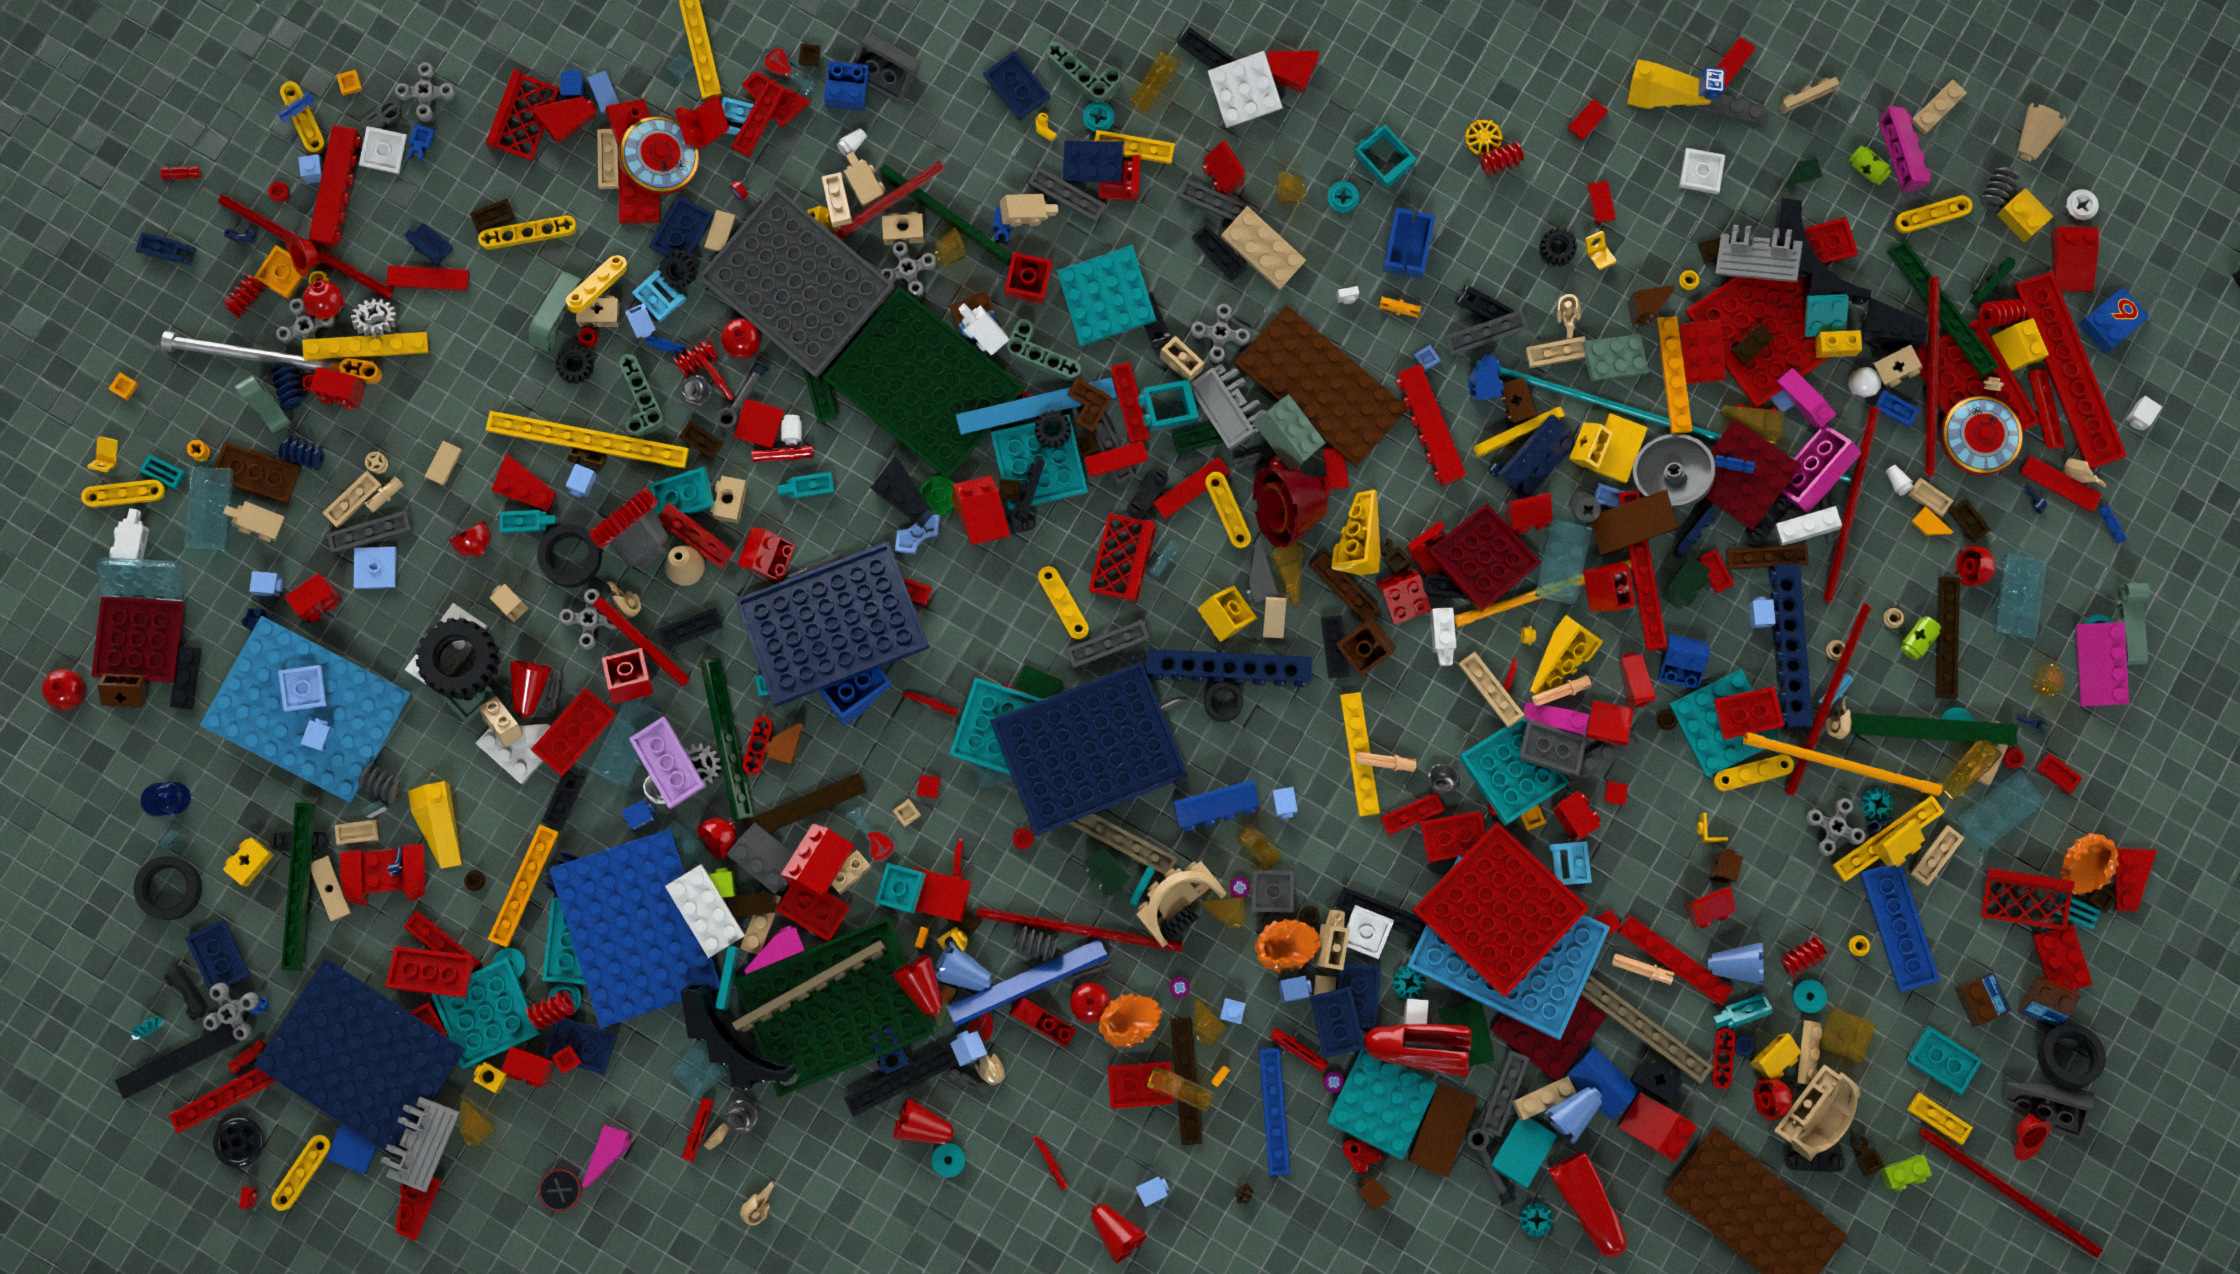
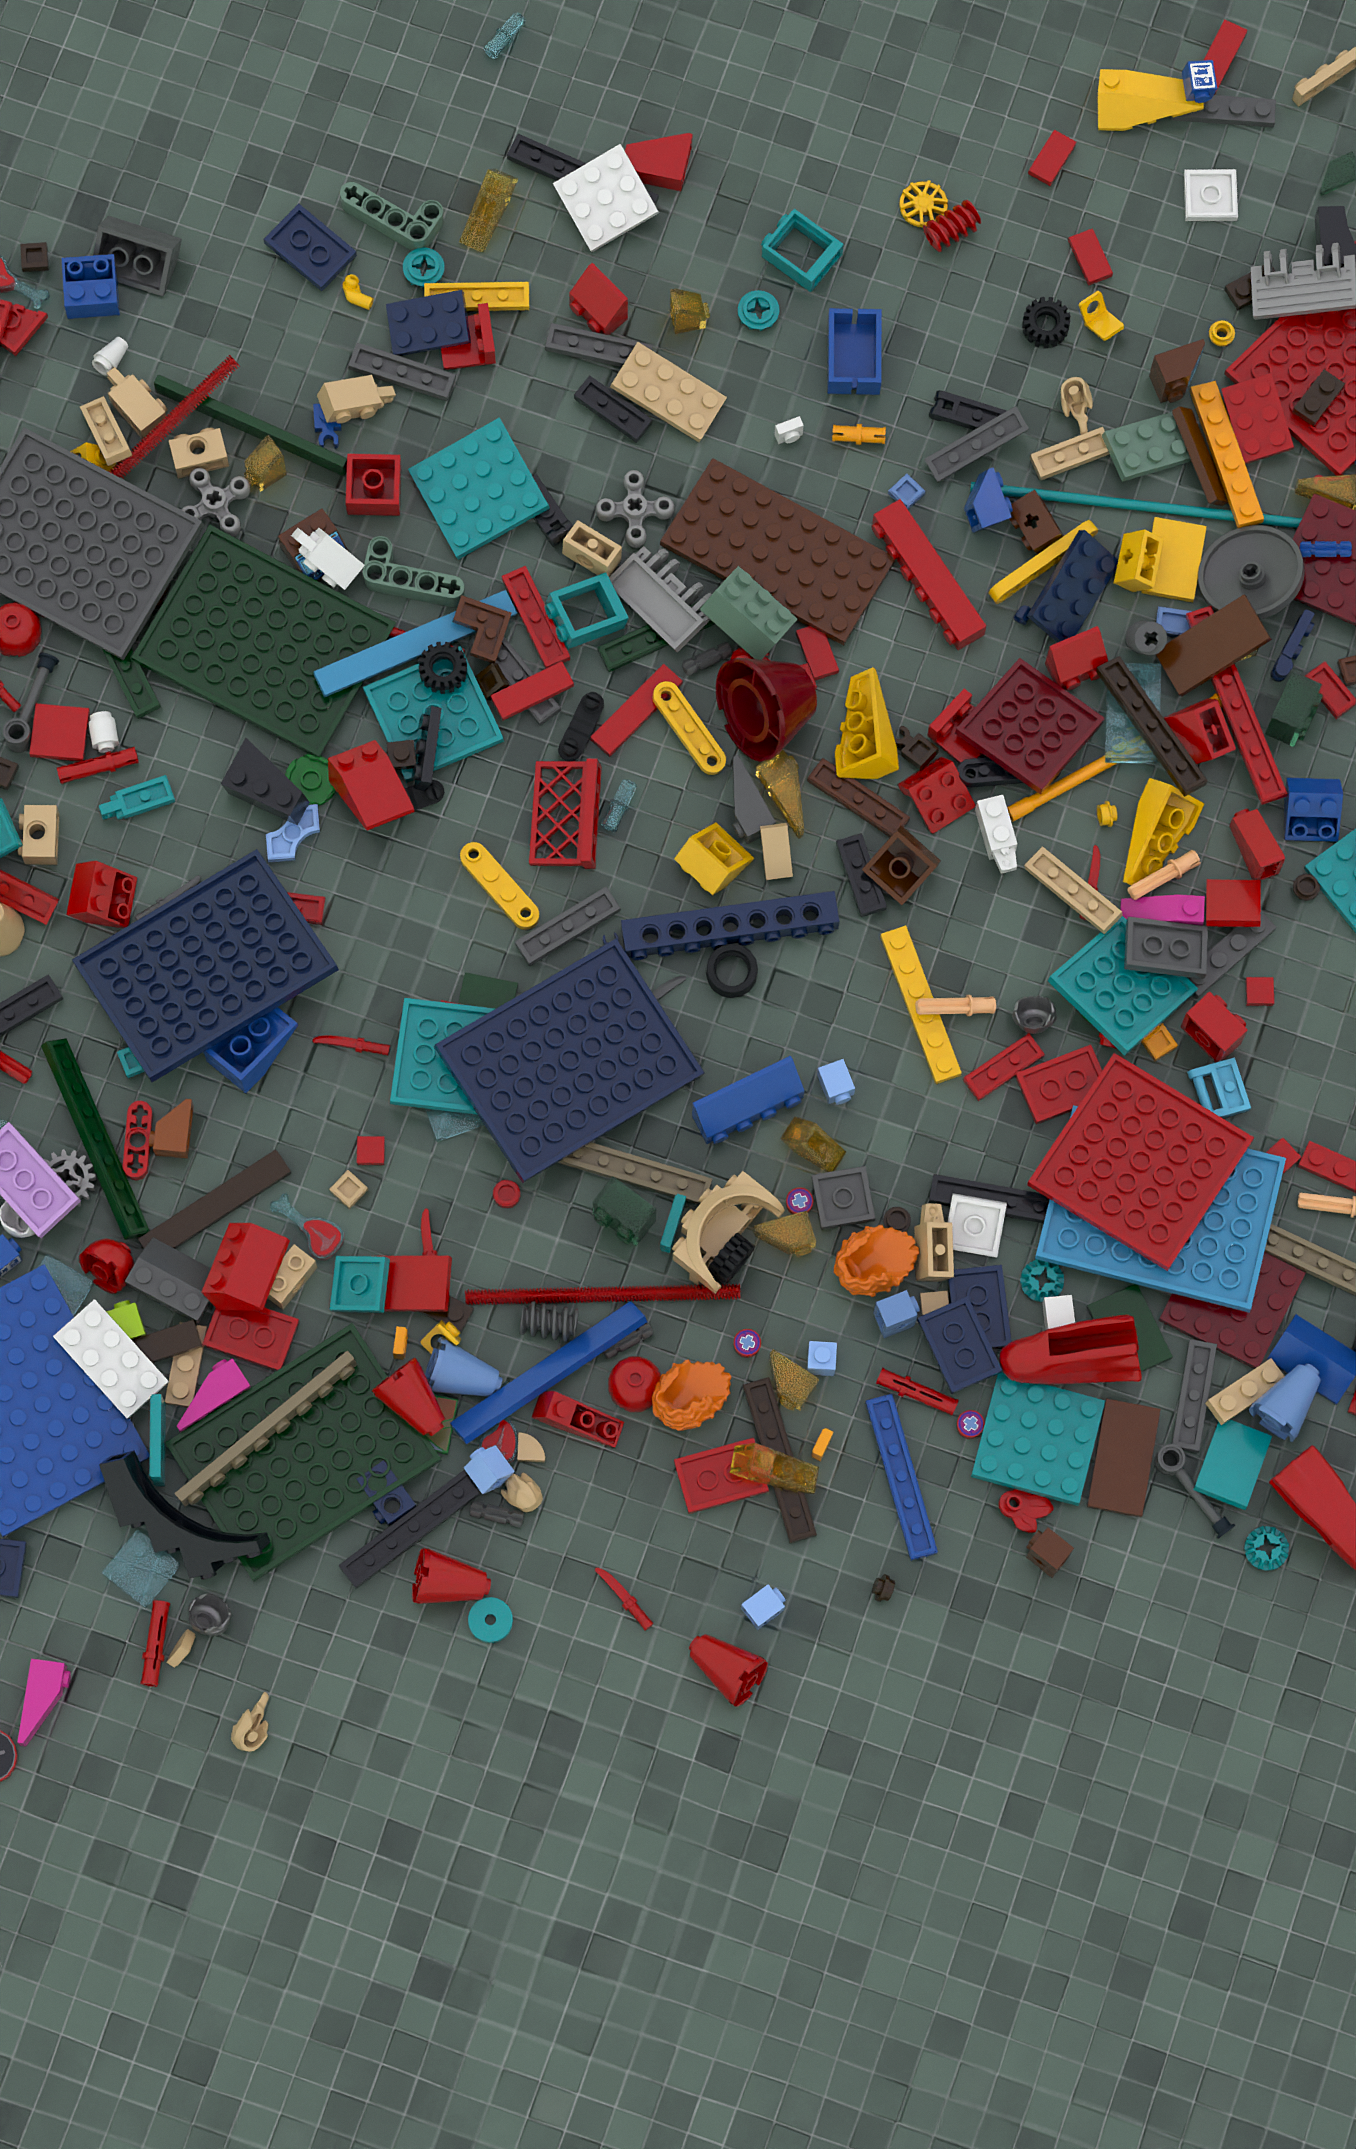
camera: 10 degrees left, 5 degrees down
none -> tan tile [517,1432,545,1462]
none -> dark brown tile [1096,656,1208,797]
none -> reddish brown tile [1172,406,1228,506]

